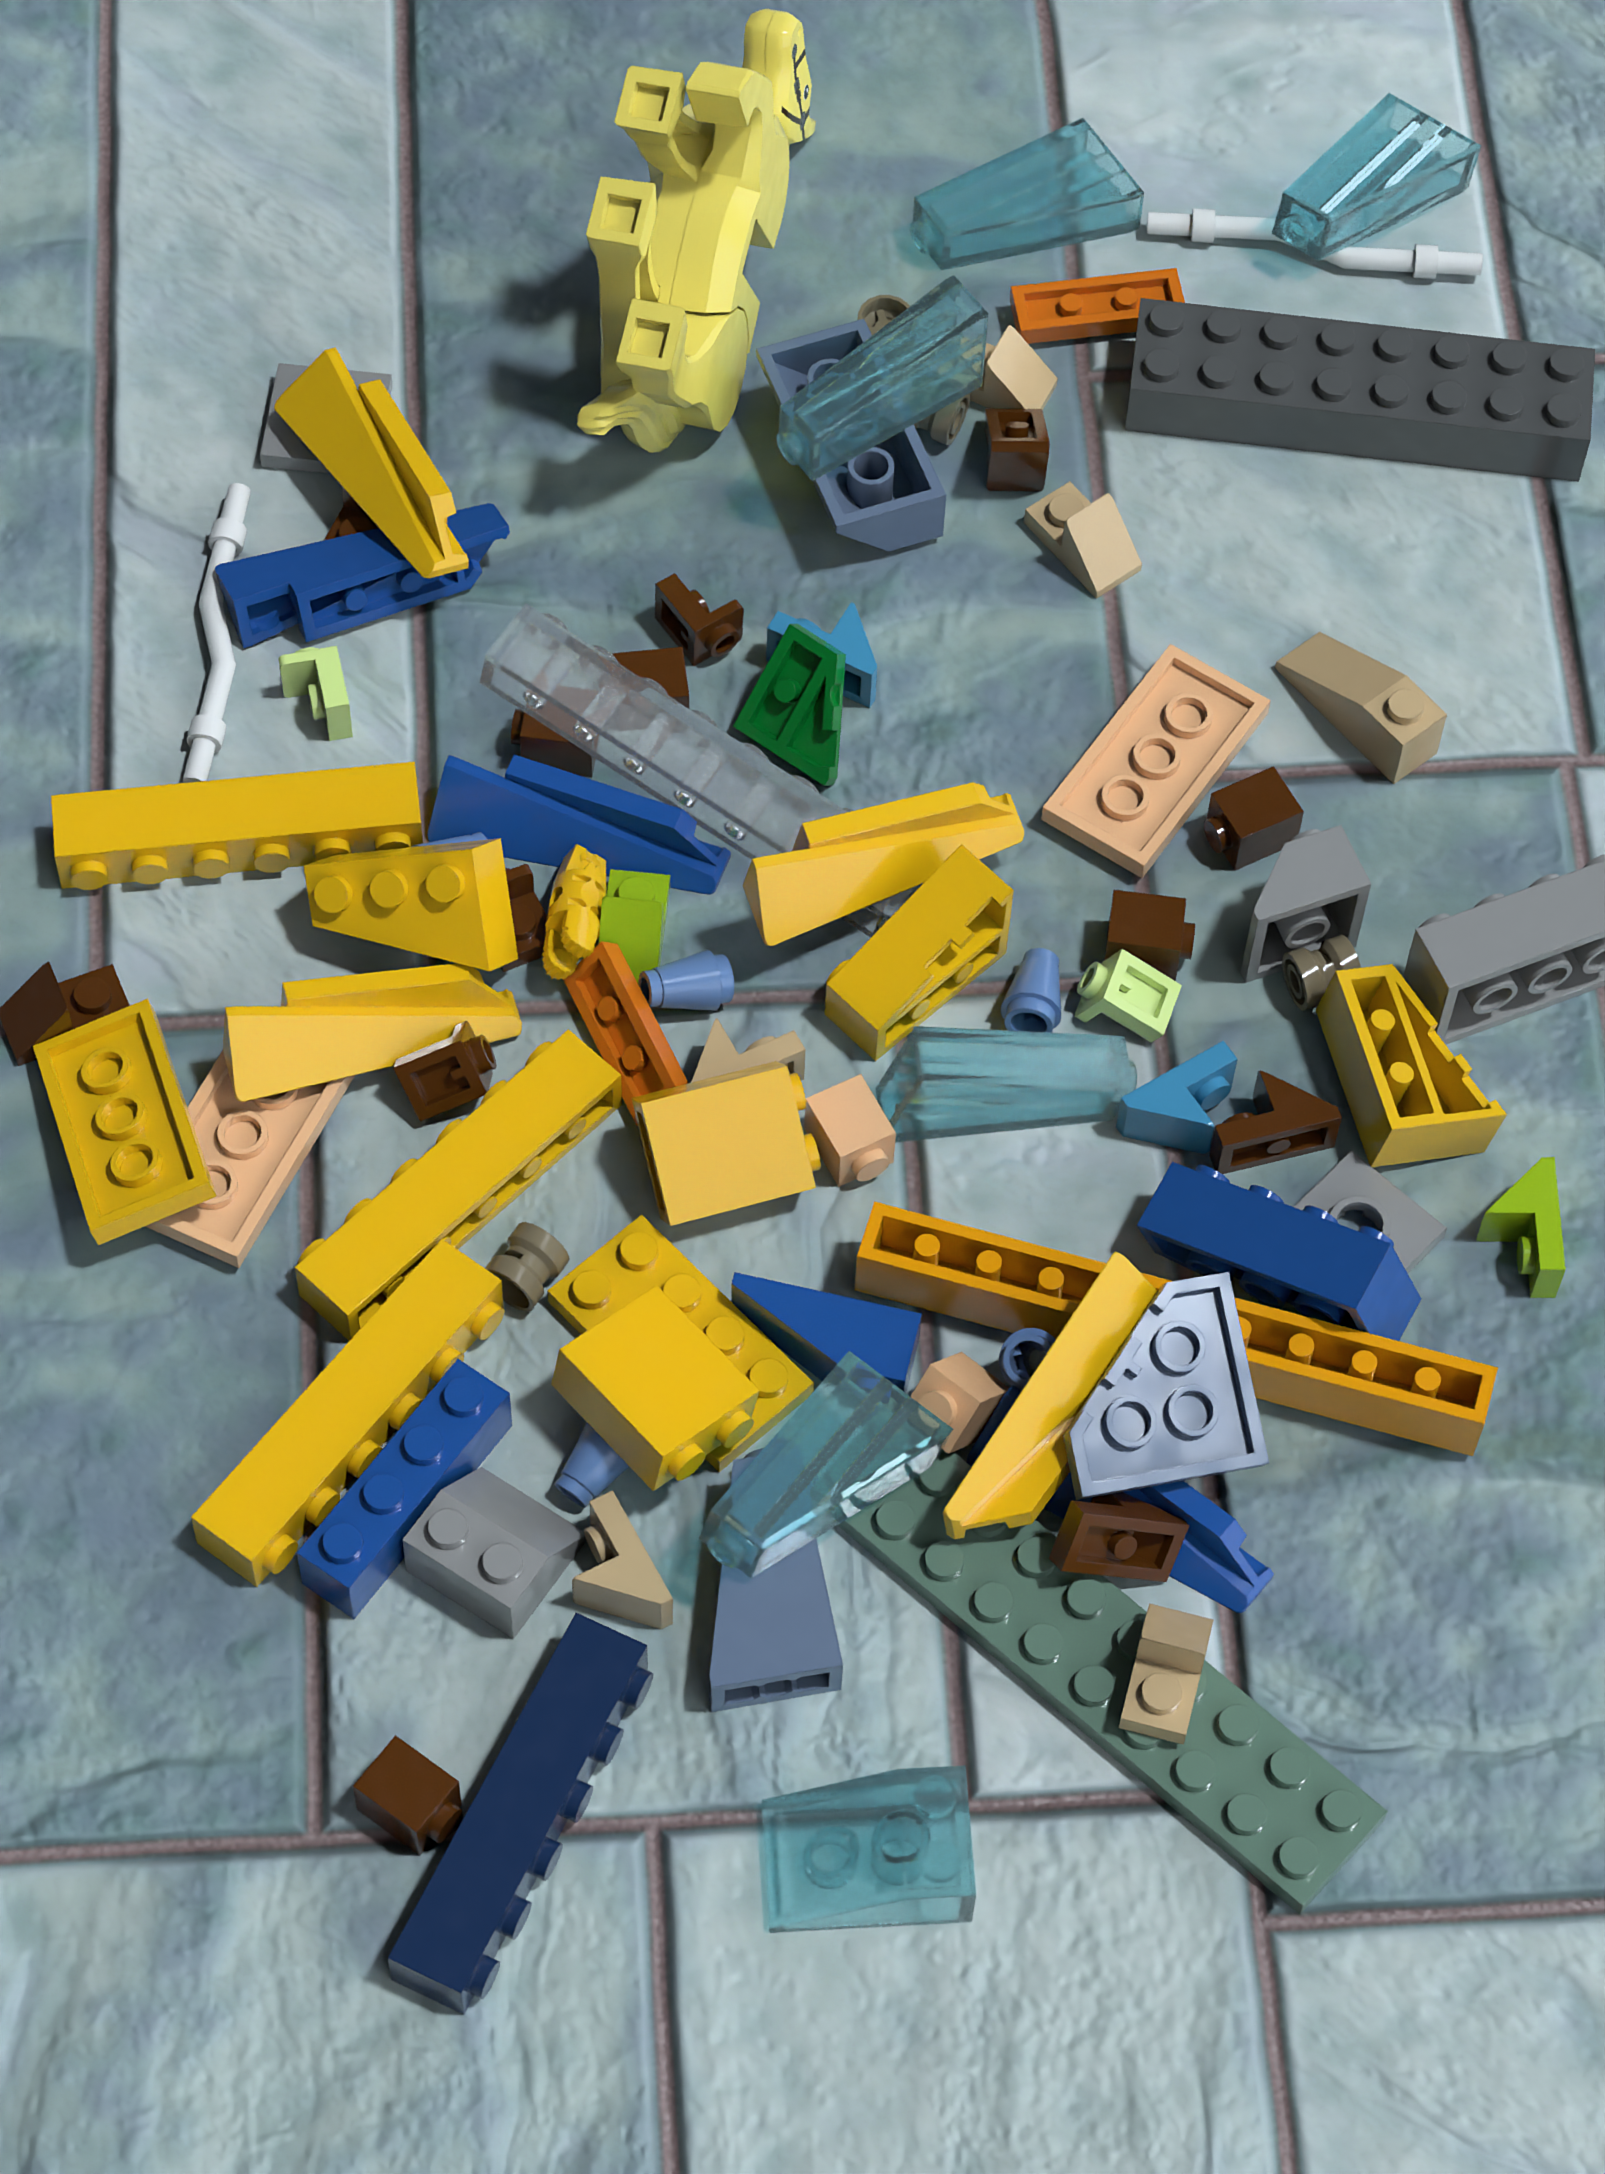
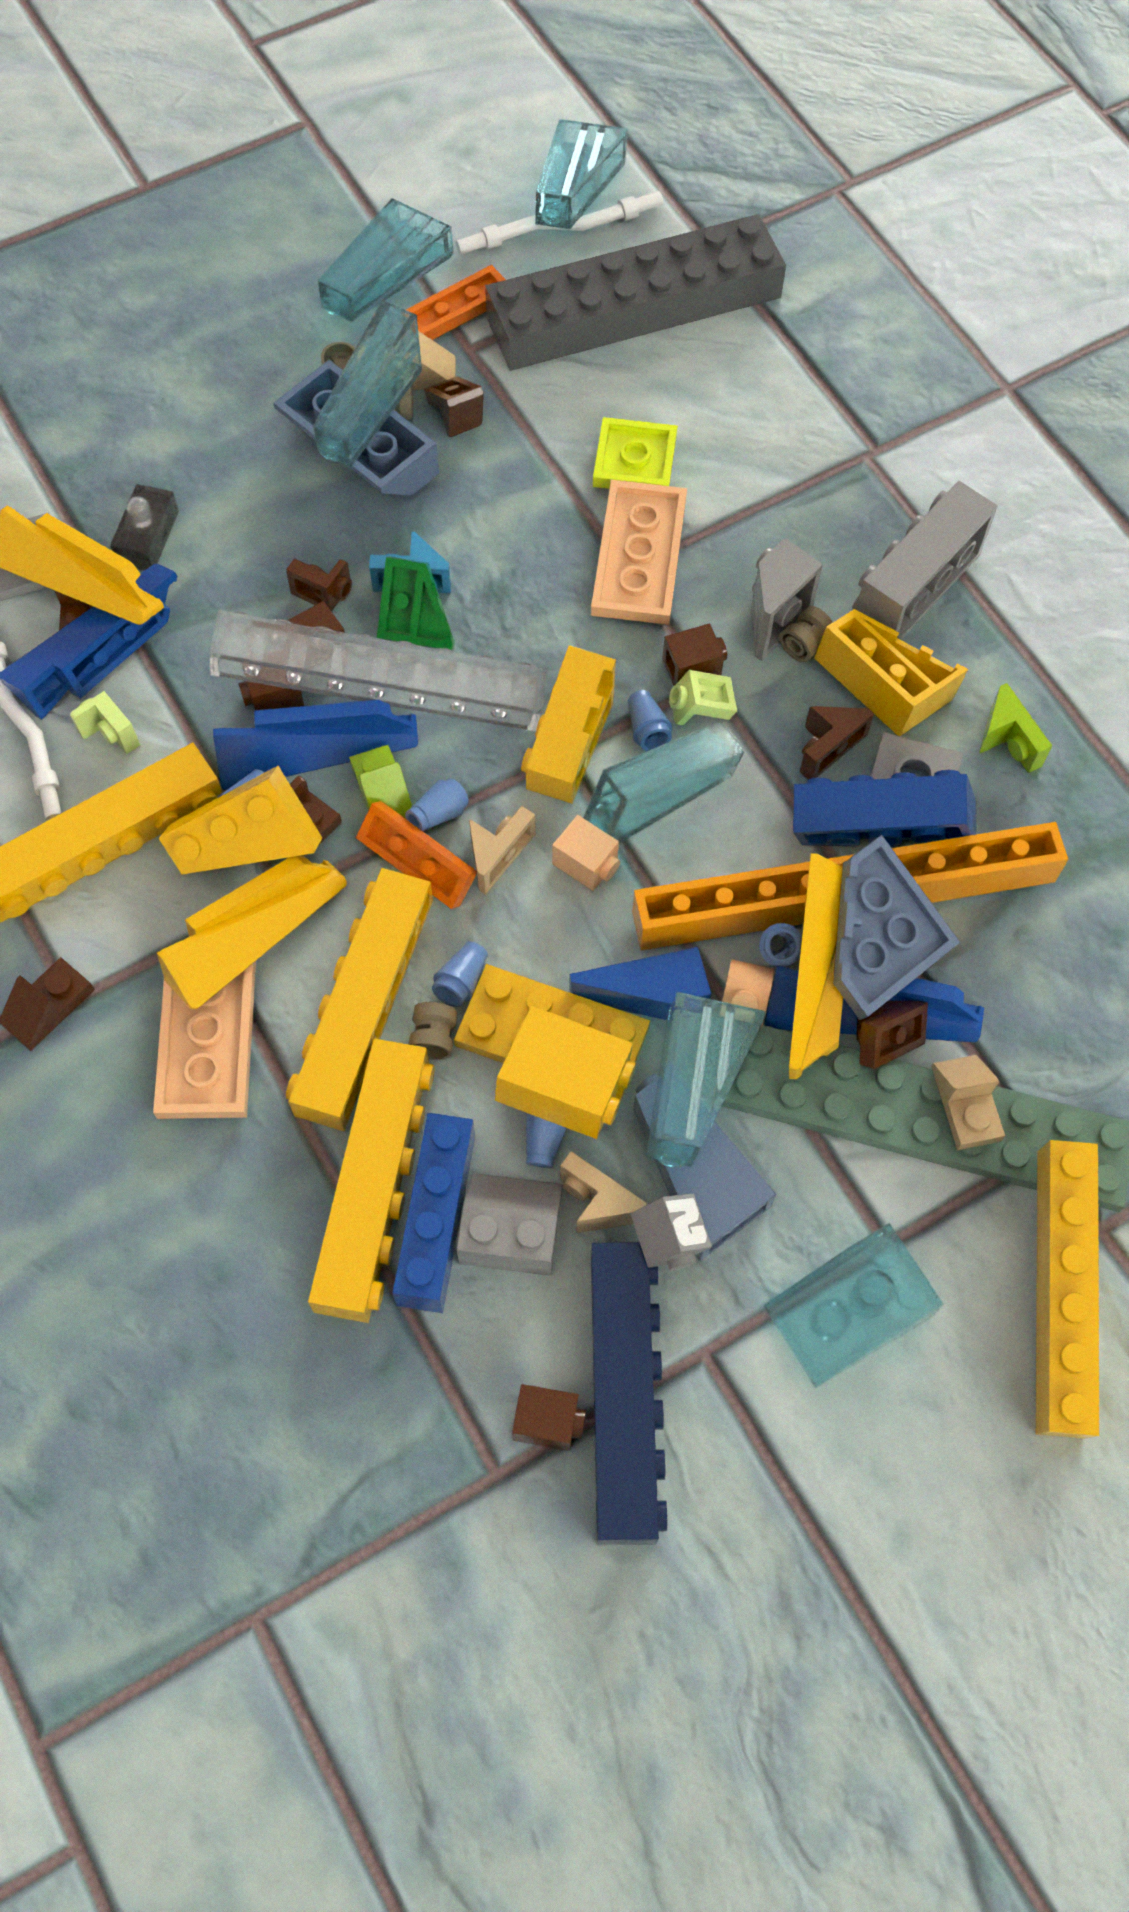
camera: 25 degrees left, 5 degrees up
yellow plate [33,998,217,1245] -> none
reddish brown bracket [393,1021,497,1121] -> none
yellow hinge [542,844,606,981] -> none
light yellow animal [577,9,816,453] -> none
yellow brick [632,1061,821,1226] -> none
yellow wedge [743,782,1024,946] -> none
tan slope [1024,481,1142,599] -> none
dark azure slope [1116,1040,1238,1154] -> none
reddish brown brick [1204,766,1304,871] -> none
tan slope [1275,632,1447,784] -> none
none -> clear smoke piece [110,484,179,571]
none -> medium blue cone [432,941,488,1007]
none -> neon yellow plate [593,417,678,489]
none -> light grey brick [631,1193,712,1271]
none -> yellow brick [1035,1140,1099,1439]

